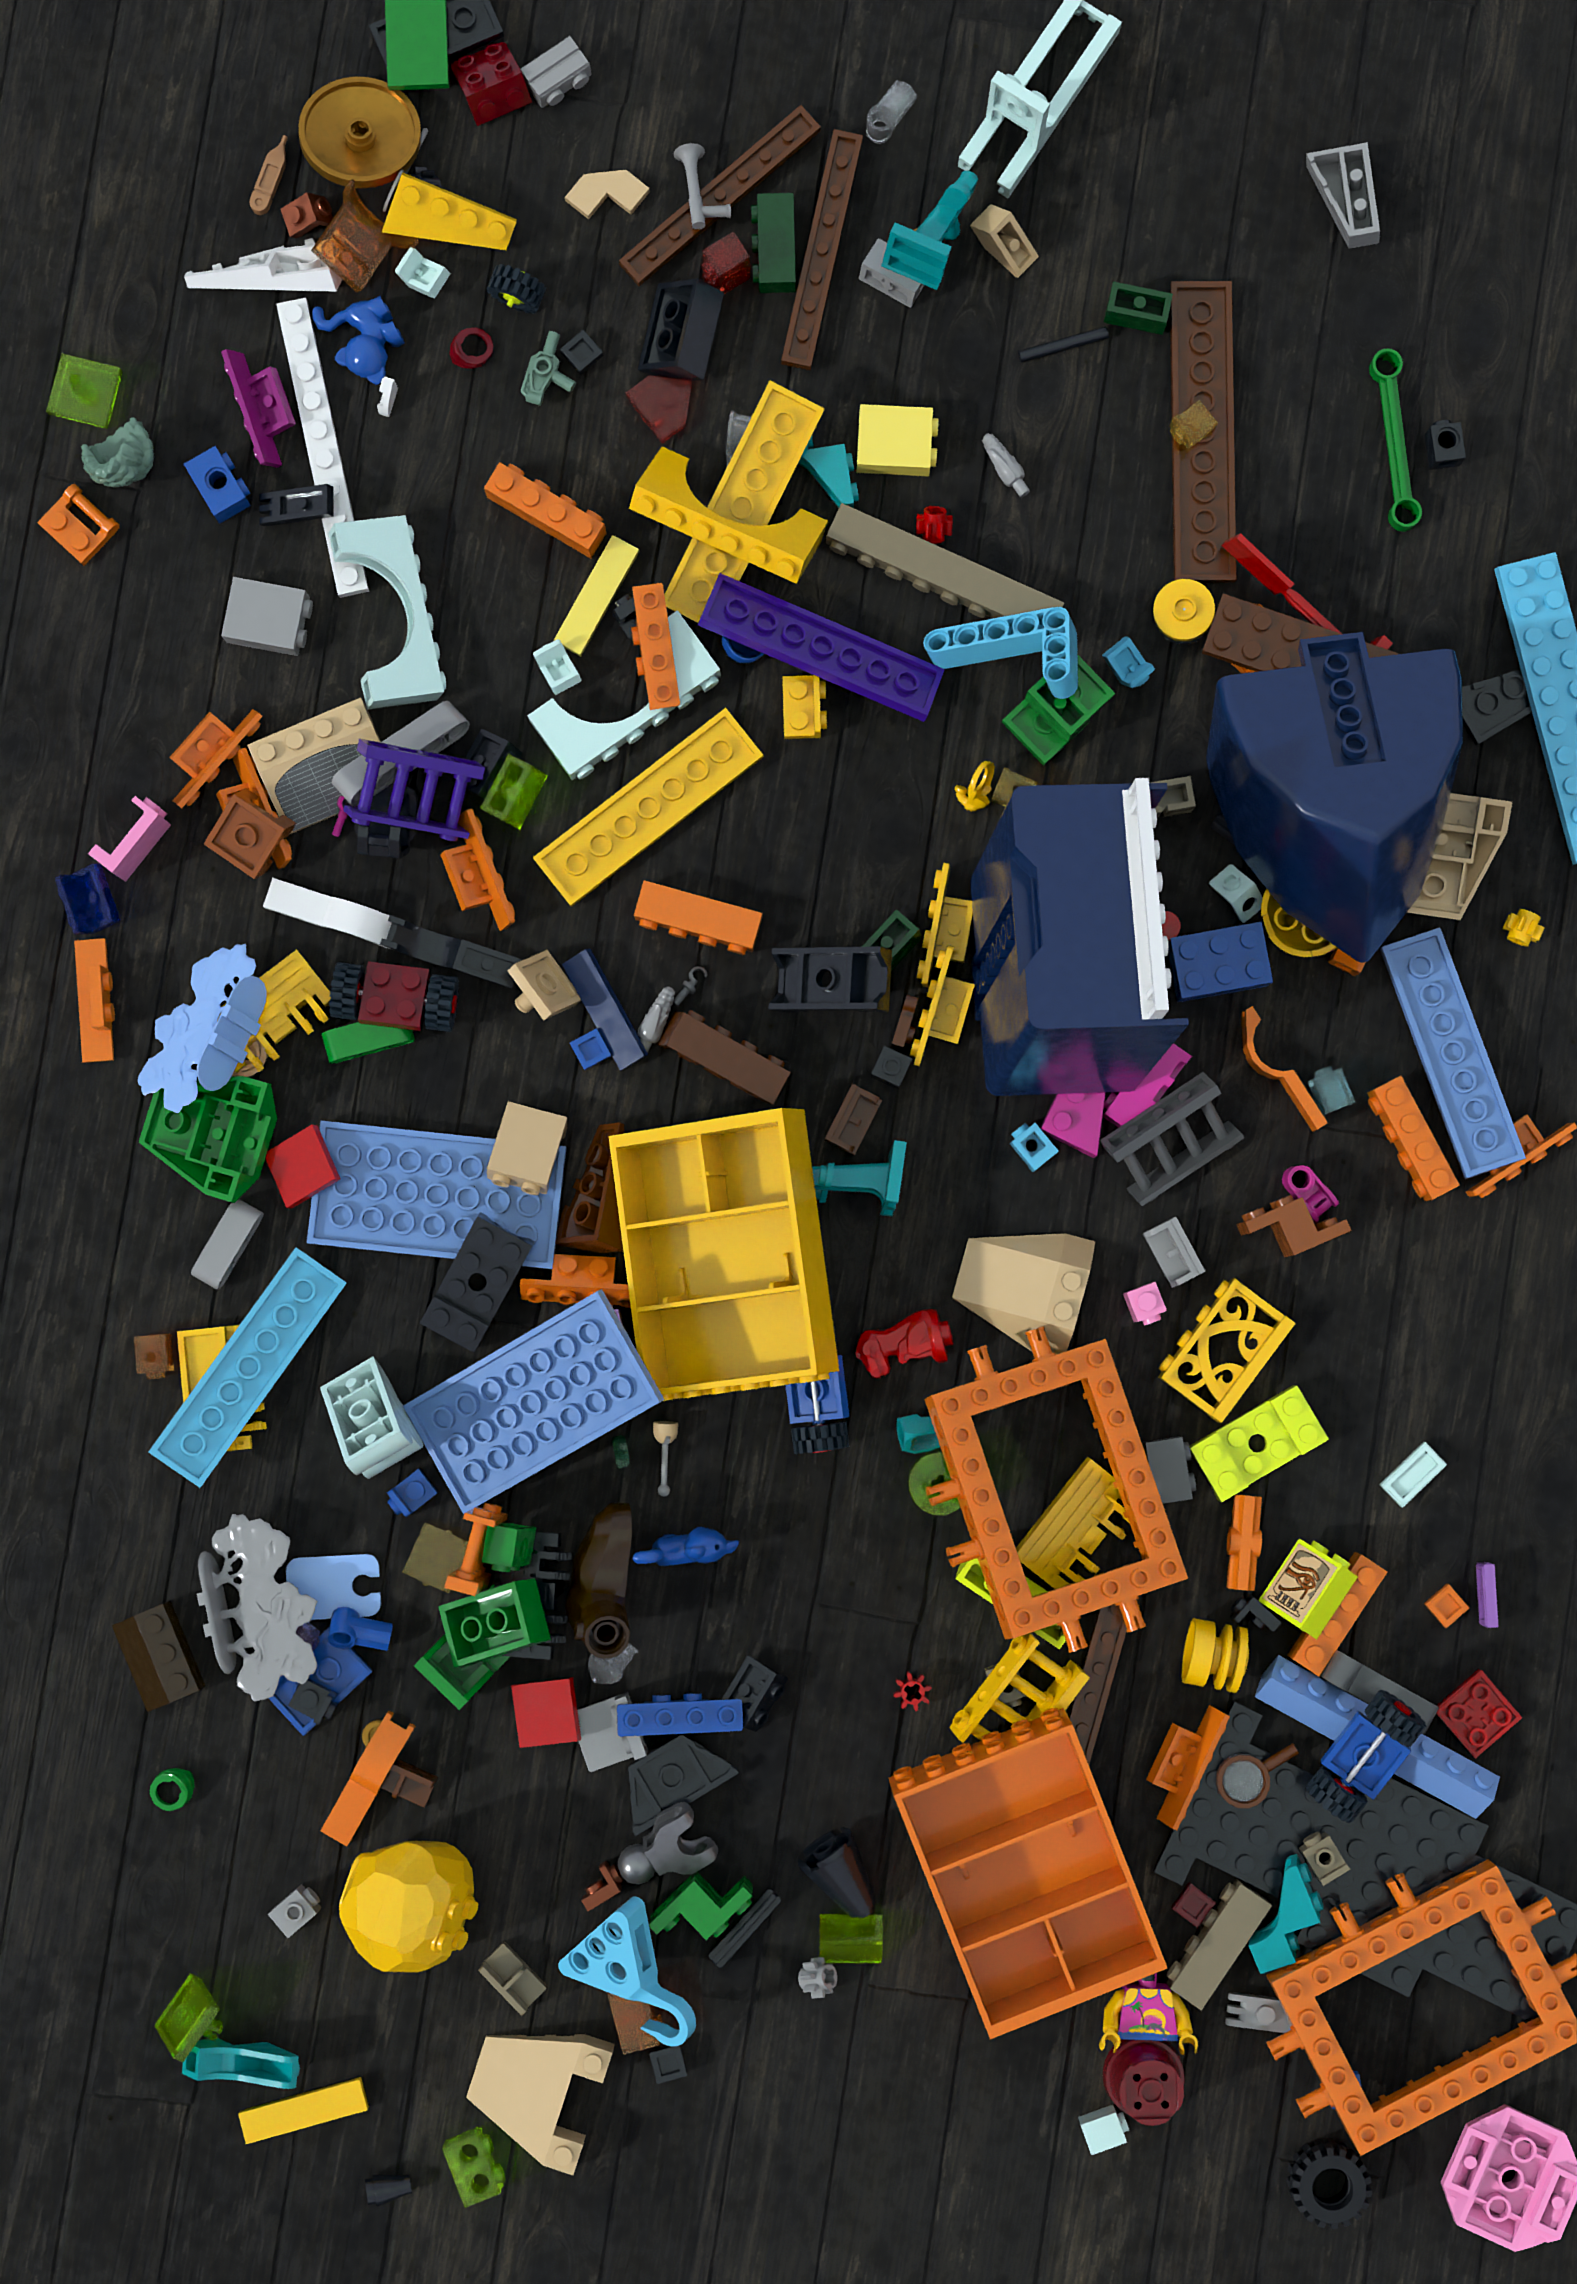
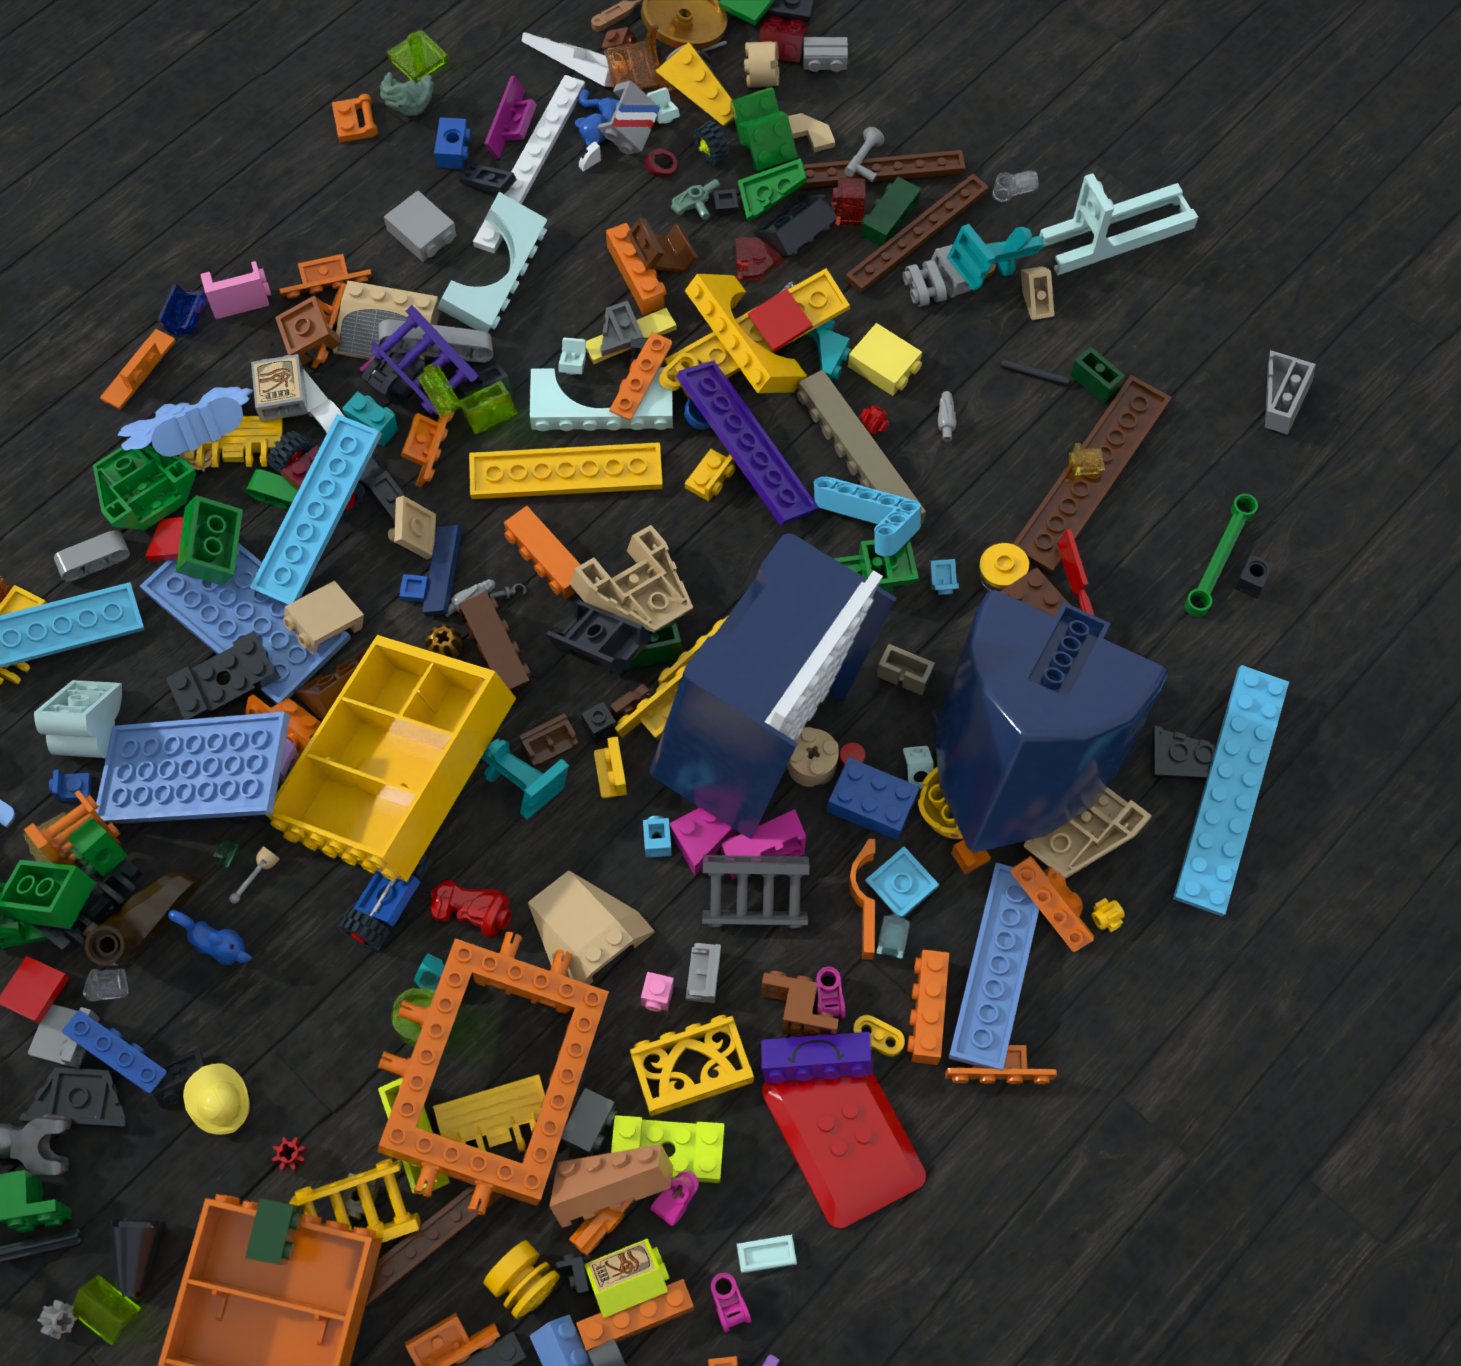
camera: 30 degrees right, 20 degrees down
none -> green brick [176,495,243,586]
none -> light yellow hat [183,1063,250,1135]
none -> dark green brick [245,1198,302,1265]
none -> medium azure plate [250,414,382,605]
none -> brick [251,354,308,422]
none -> teal brick [342,392,398,447]
none -> clear neon green bracket [418,364,462,418]
none -> pearl gold piece [426,624,463,659]
none -> nougat wedge [549,1144,673,1228]
none -> tan wedge [570,525,693,633]
none -> yellow bracket [594,737,627,799]
none -> light grey panel [598,80,660,155]
none -> dark grey wing [600,301,644,356]
none -> reddish brown panel [627,218,698,273]
none -> dark pink piece [650,1170,699,1227]
none -> yellow plate [659,352,698,391]
none -> dark pink piece [710,1273,751,1333]
none -> green bracket [730,87,798,171]
none -> green wing [738,158,808,223]
none -> tan brick [744,41,779,88]
none -> red tile [748,288,813,353]
none -> dark purple brick [761,1032,873,1083]
none -> red wedge [762,1074,926,1229]
none -> yellow plate [853,1015,905,1057]
none -> medium azure plate [865,847,939,920]
none -> light grey brick [903,260,947,307]
none -> orange bracket [1010,856,1094,952]

